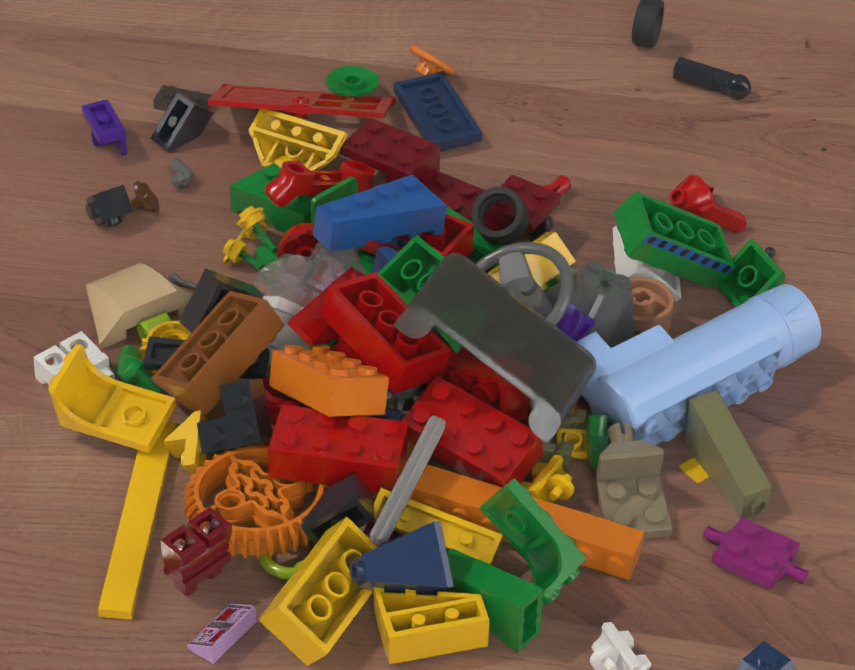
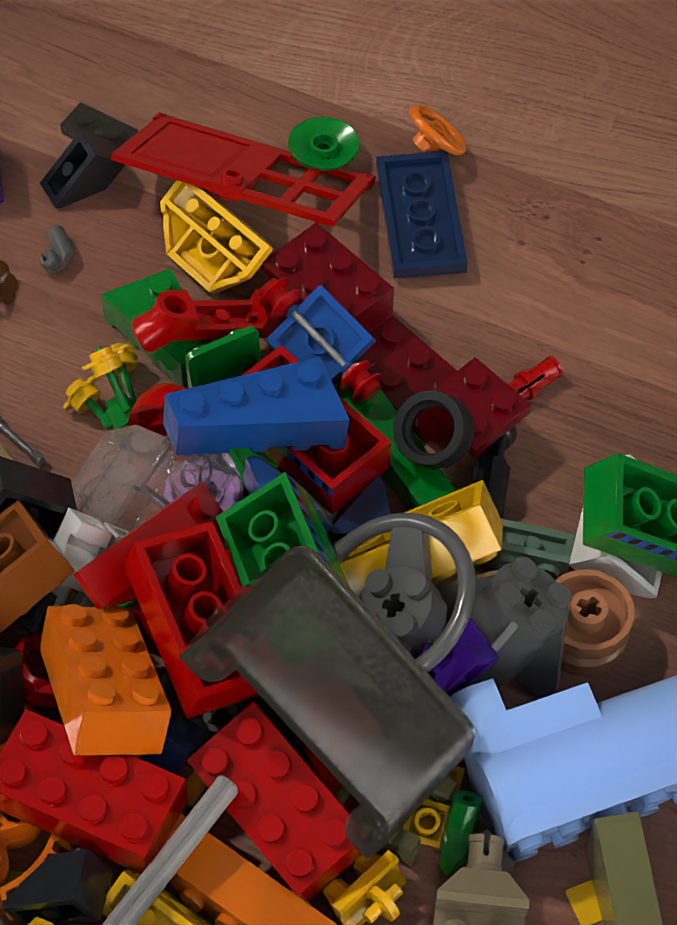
camera: 15 degrees right, 15 degrees up
none -> blue plate [259,277,382,403]

